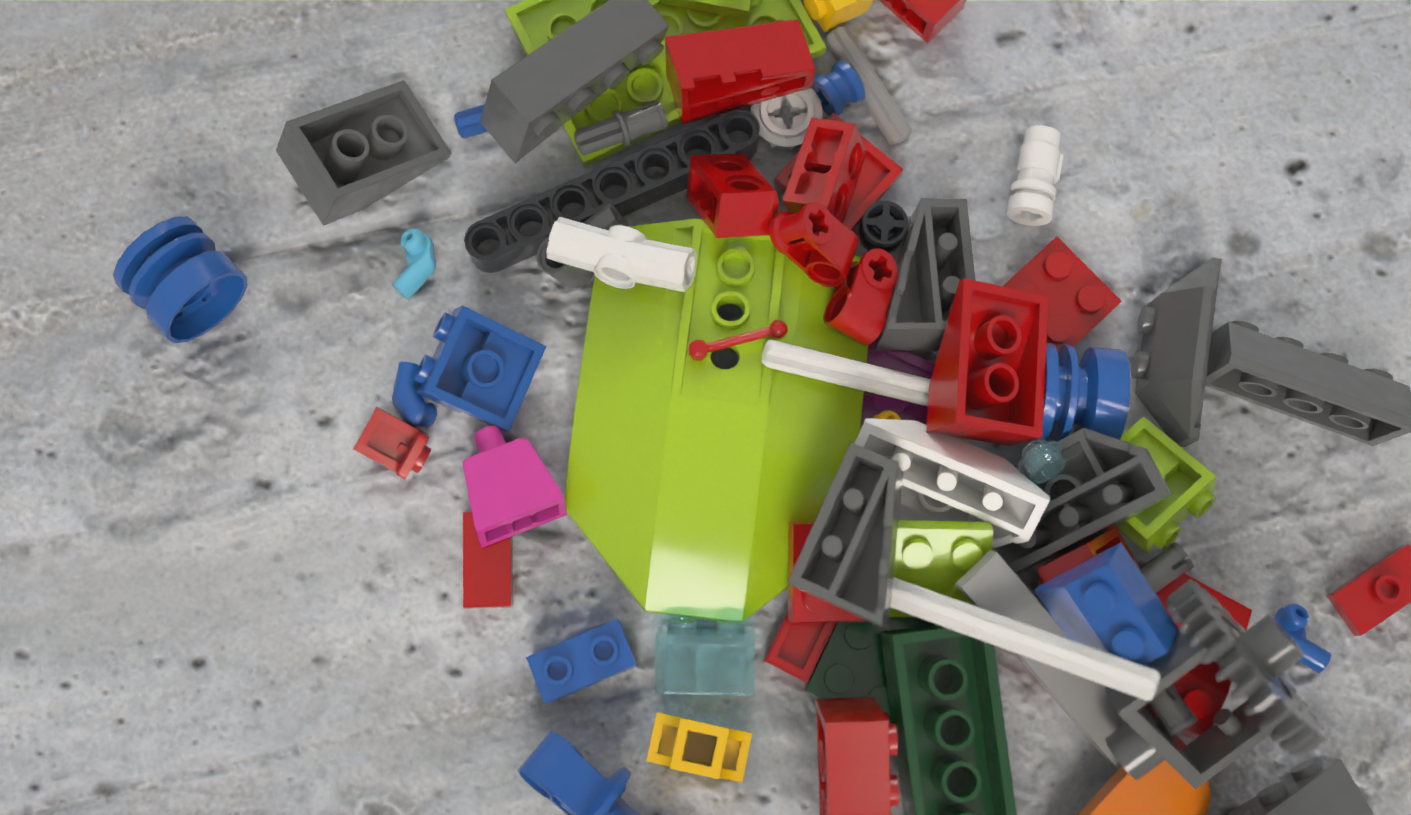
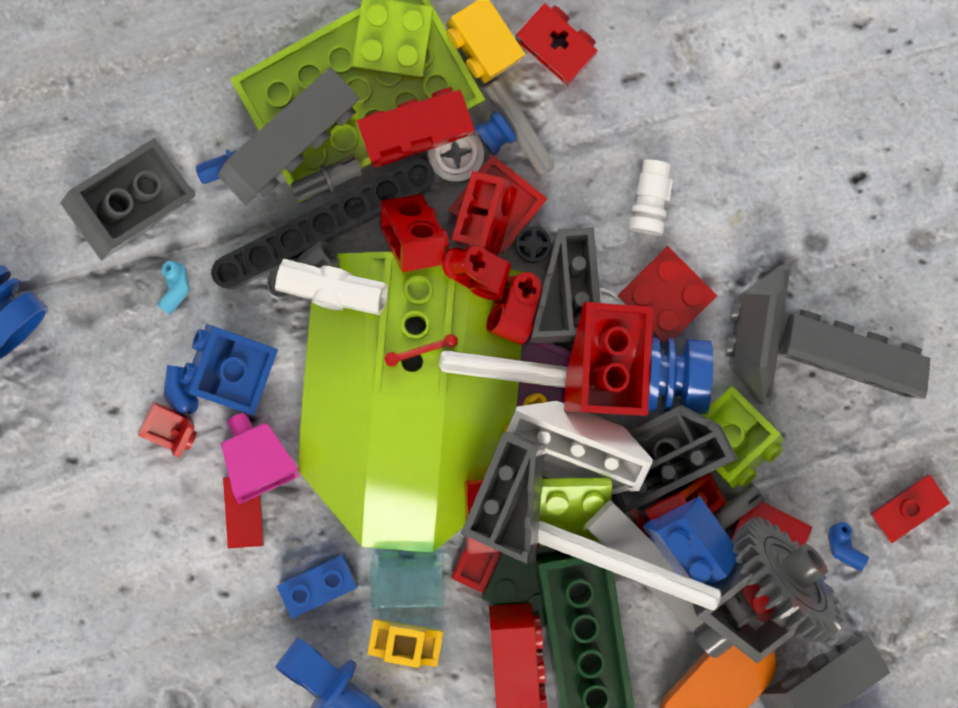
camera: 10 degrees right, 10 degrees up
clear light blue plate [1018,439,1066,484] -> none

